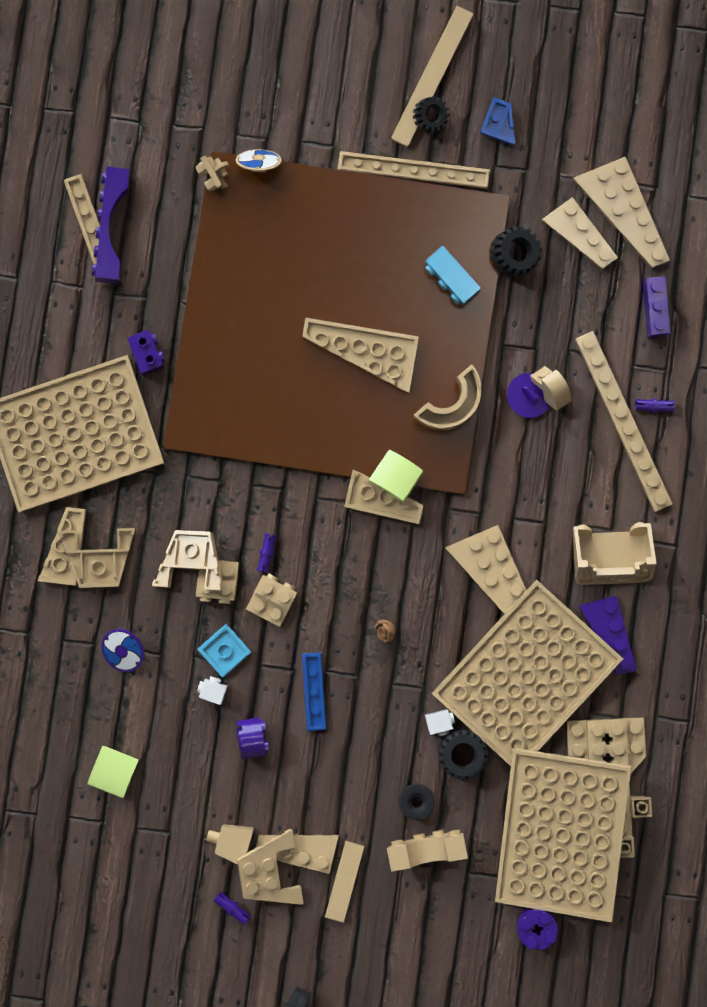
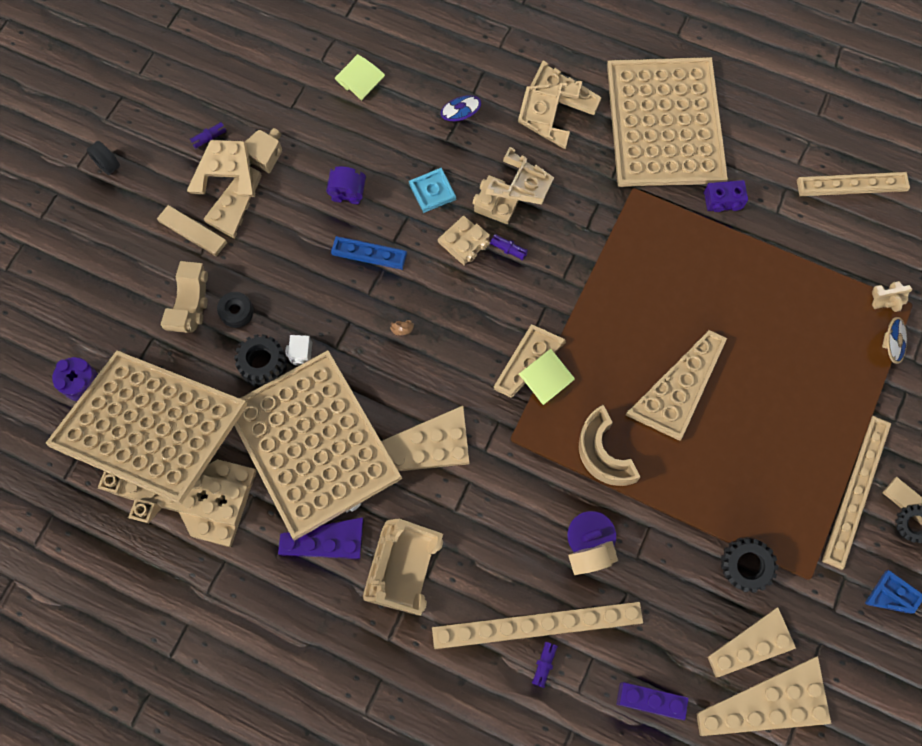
camera: 110 degrees right, 15 degrees down
dark purple arch [92,166,130,284] -> none
white brick [197,676,228,705] -> none
medium azure brick [425,246,481,307] -> none

